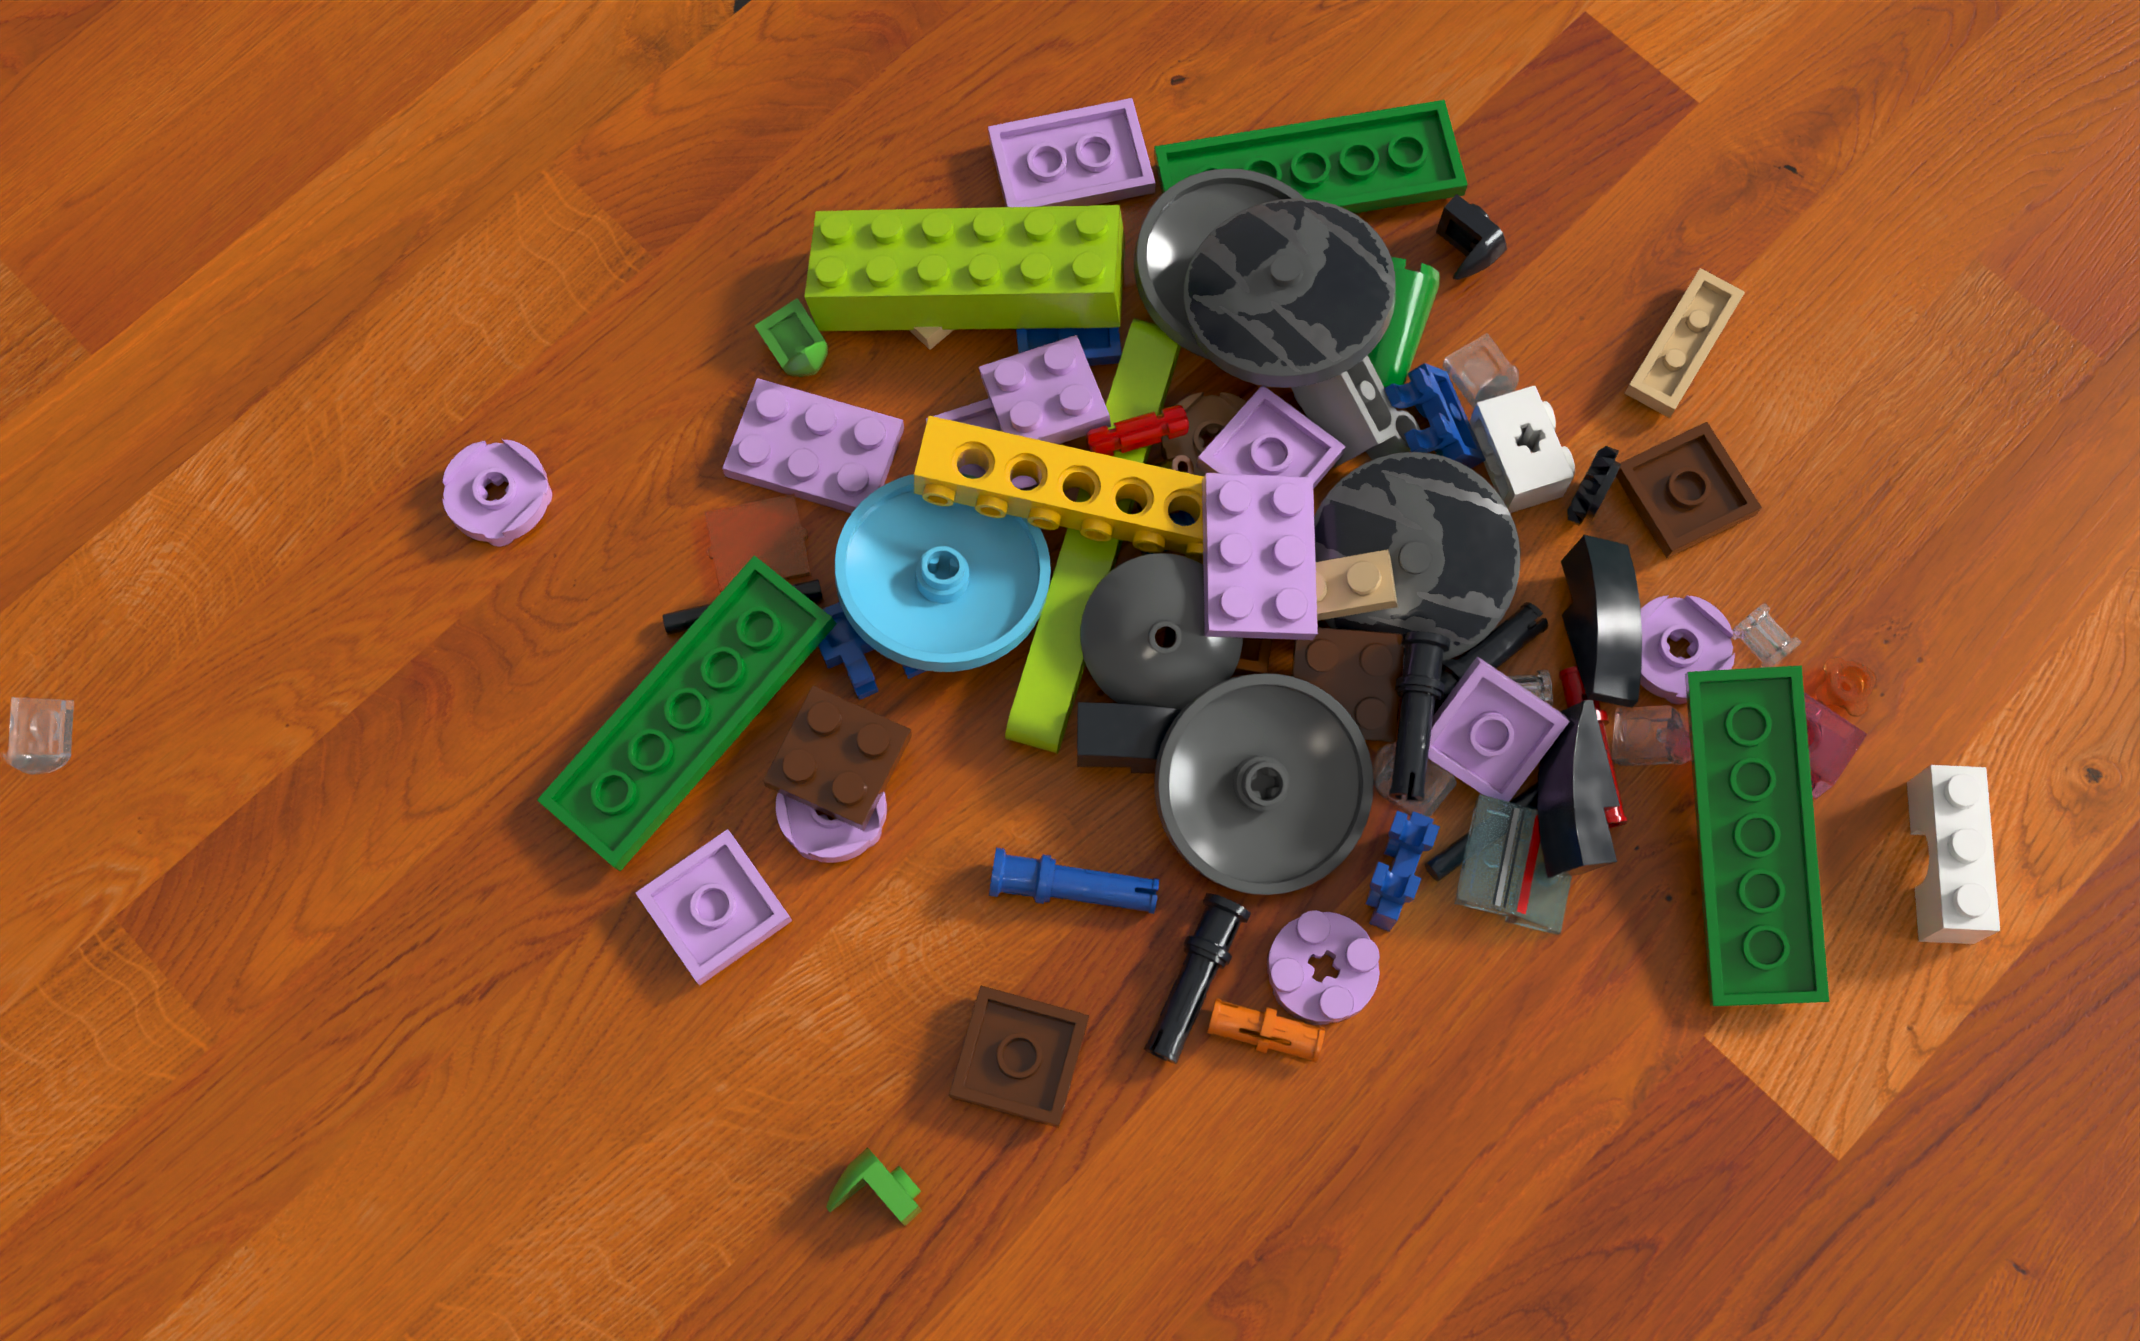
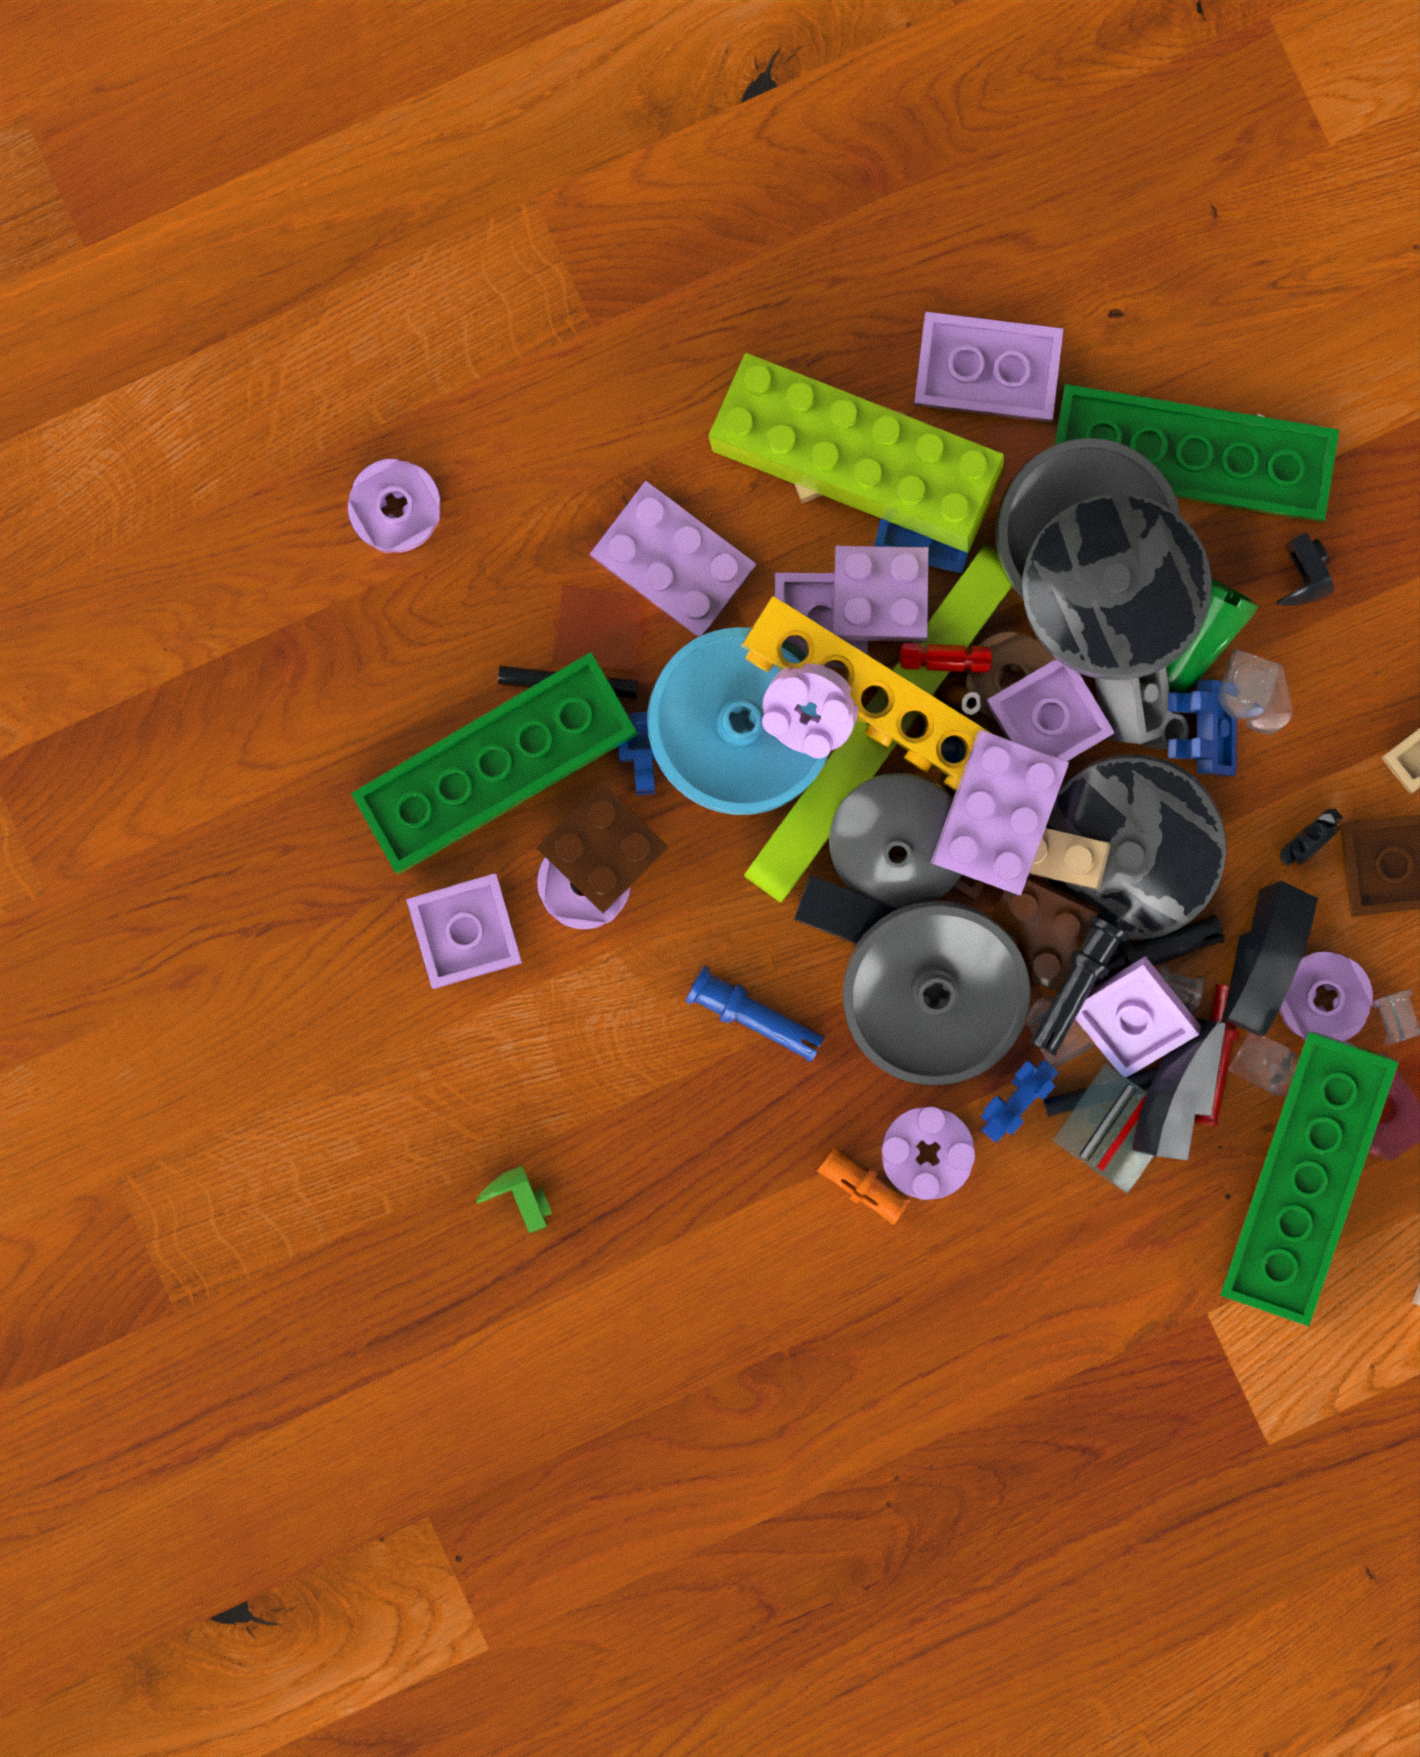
camera: 15 degrees right, 15 degrees up
bright green plate [754,298,828,377] -> none
reddish brown plate [949,985,1089,1128] -> none
black pin [1144,893,1251,1064] -> none
white brick [1469,385,1575,513] -> none
none -> lavender plate [762,664,858,758]
none -> clear plate [1218,649,1281,719]

